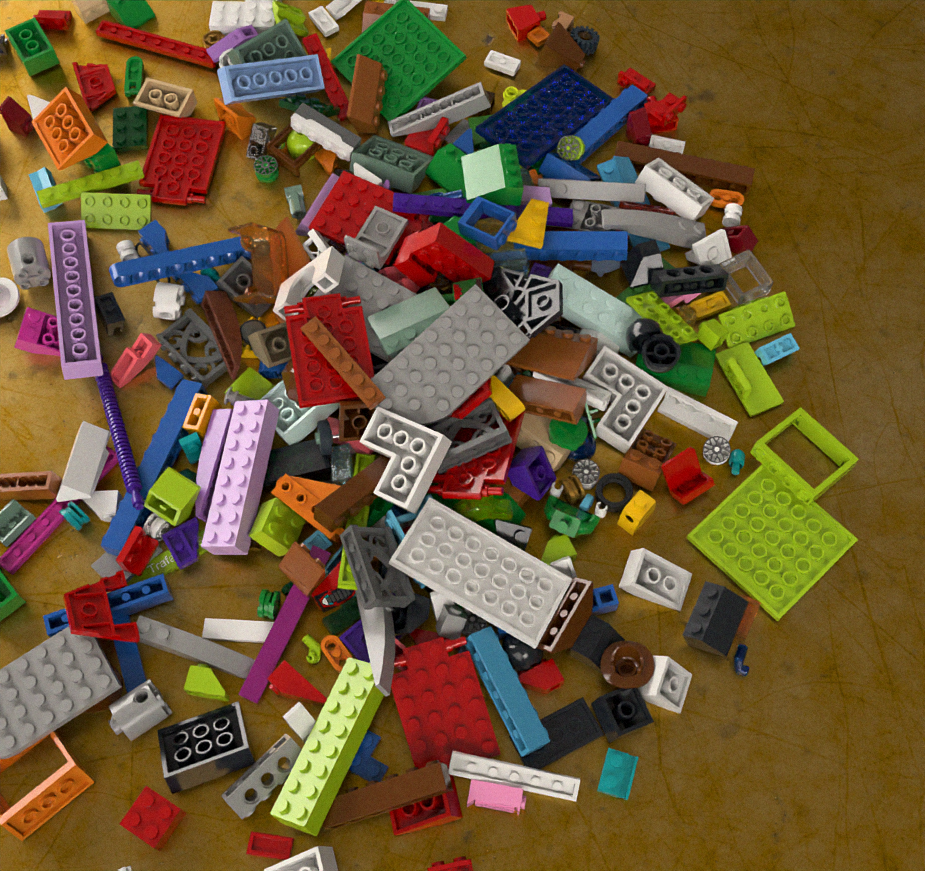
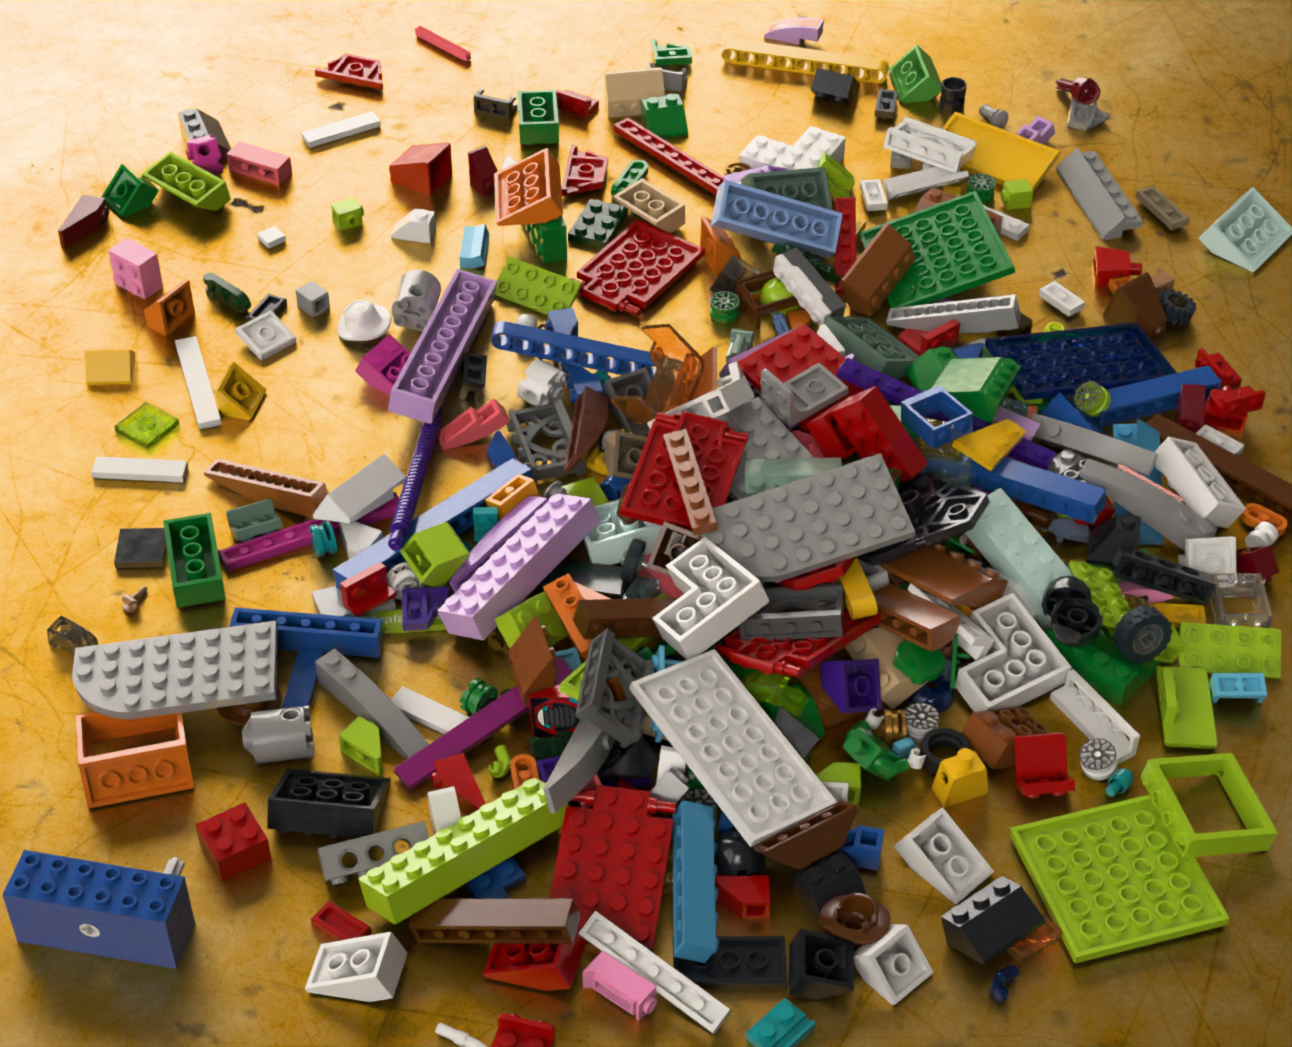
camera: 25 degrees right, 20 degrees down
lime plate [36,160,144,208] -> none
red wing [63,570,140,643] -> none
none -> medium blue axle [772,312,790,335]
none -> black wheel [1113,605,1172,663]

